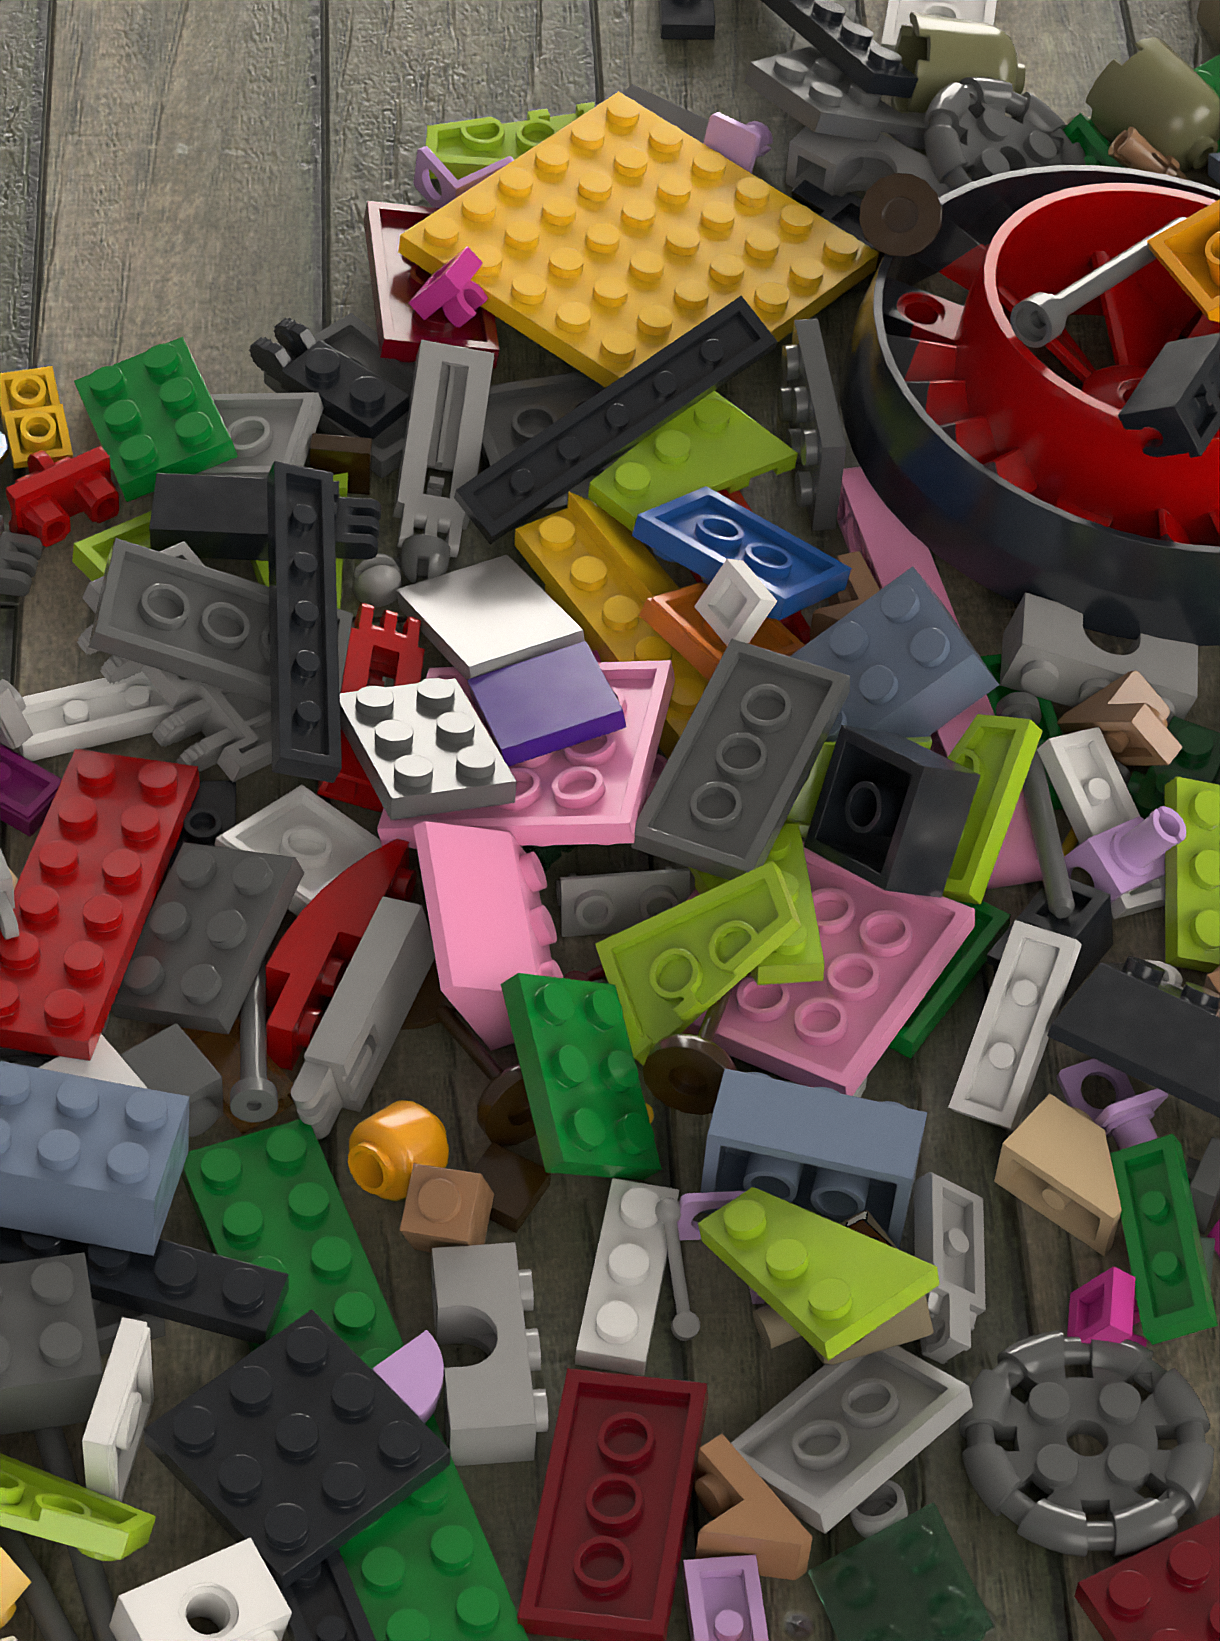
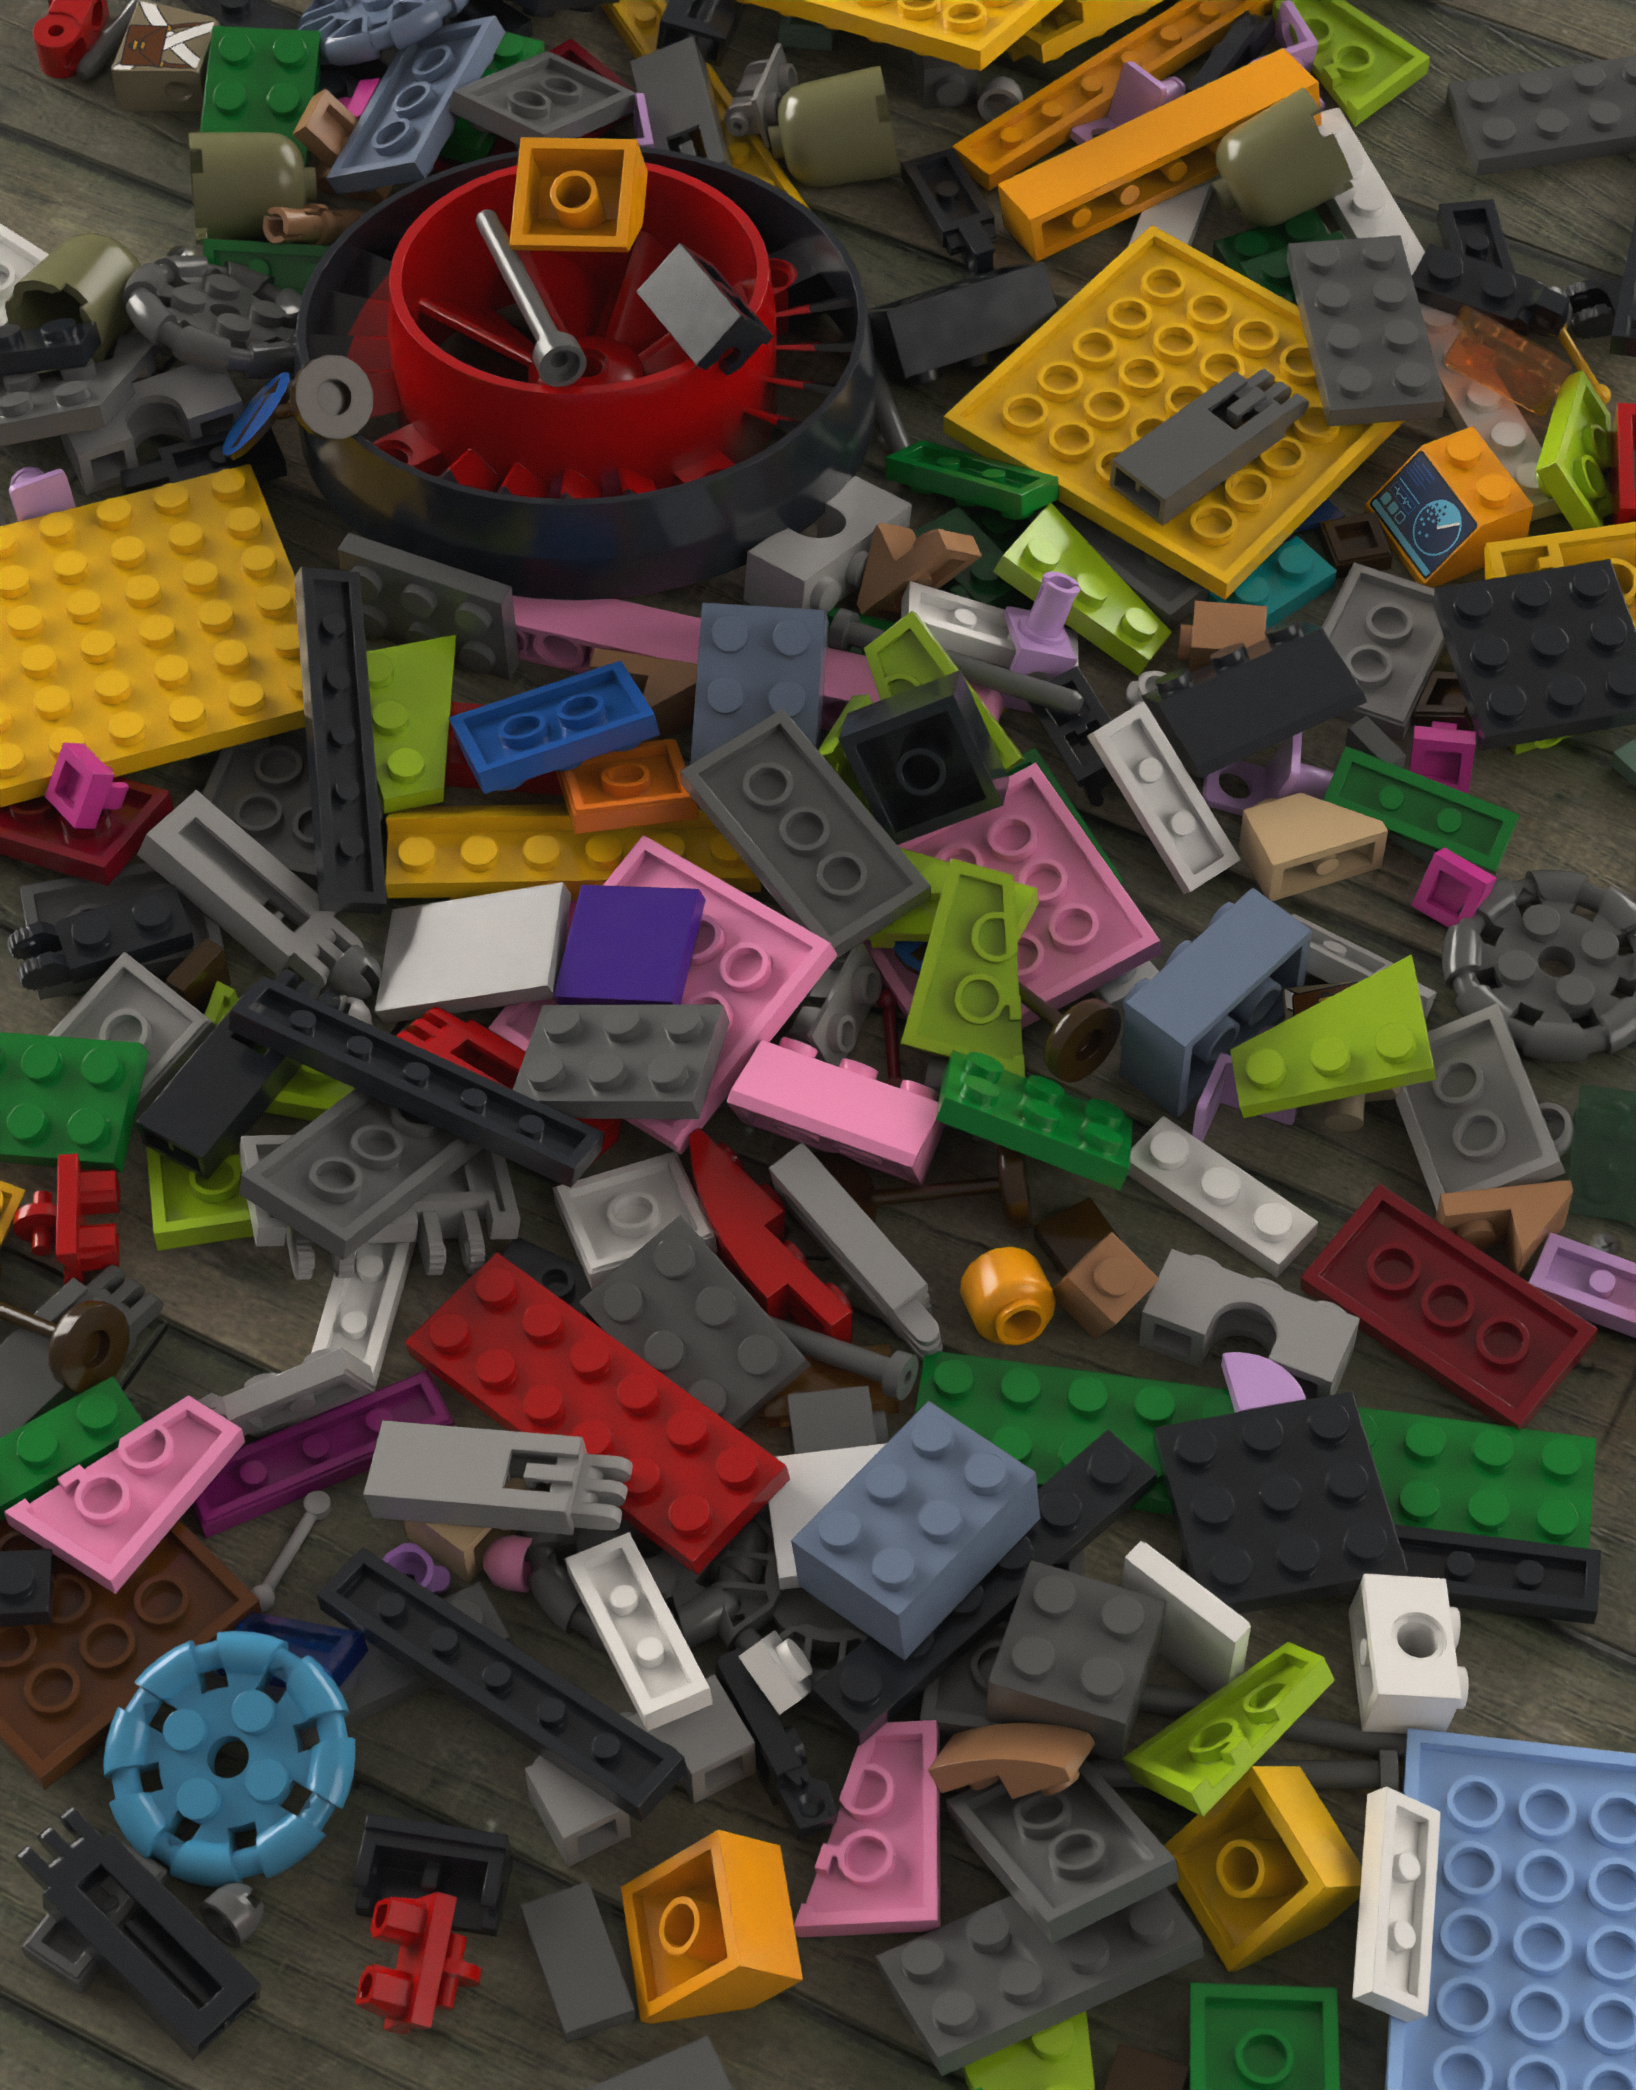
camera: 55 degrees left, 5 degrees up
light grey hinge [655,1197,700,1341] -> none
white plate [694,559,777,646] -> none

